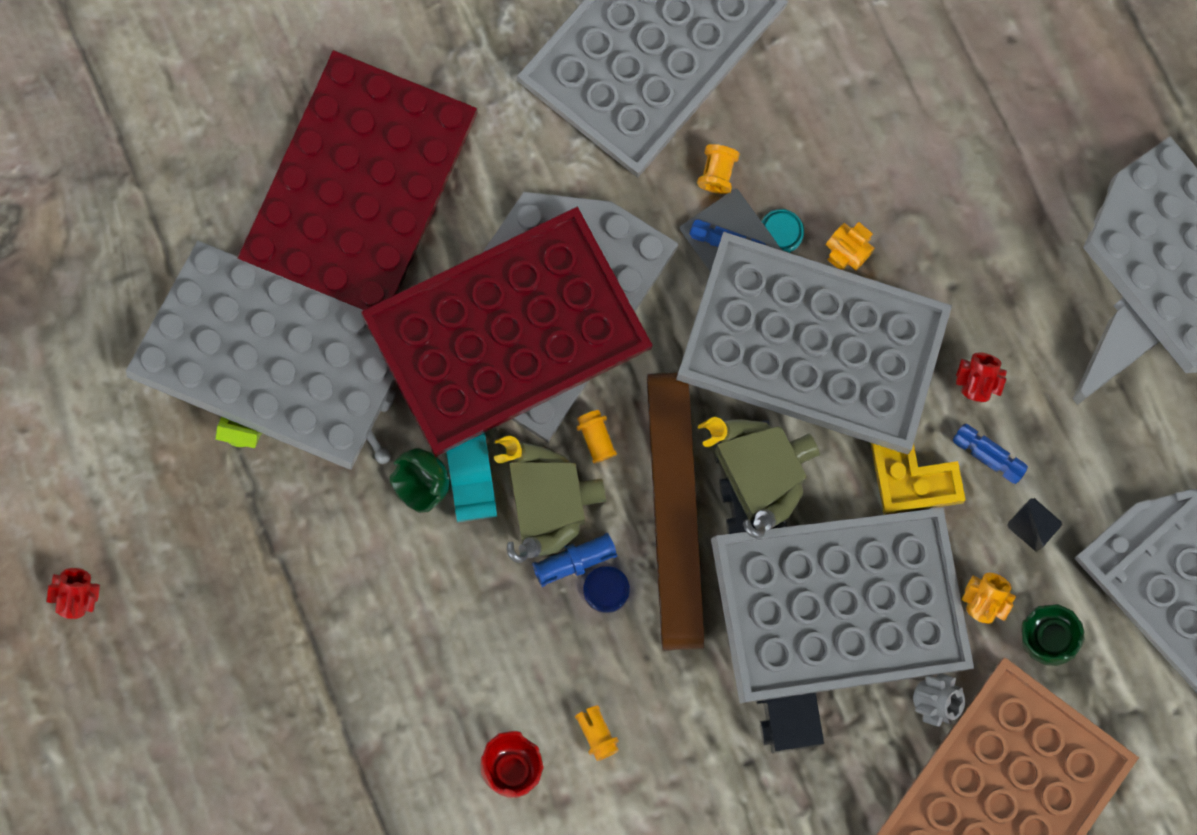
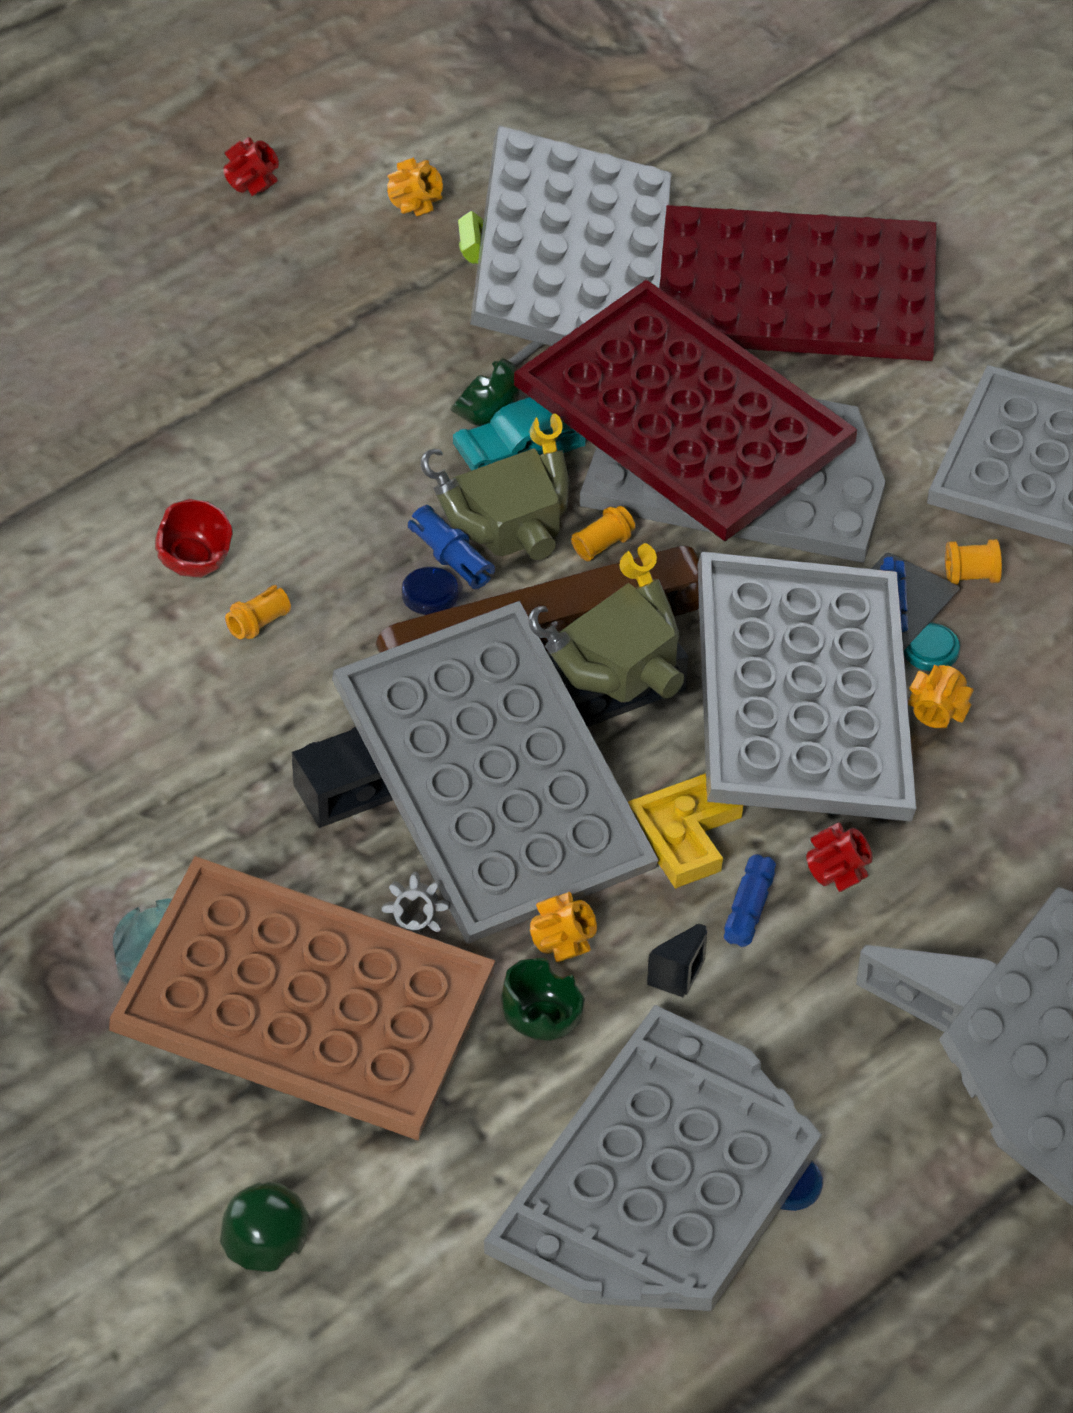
camera: 75 degrees right, 30 degrees down
none -> light orange gear [387,157,443,216]

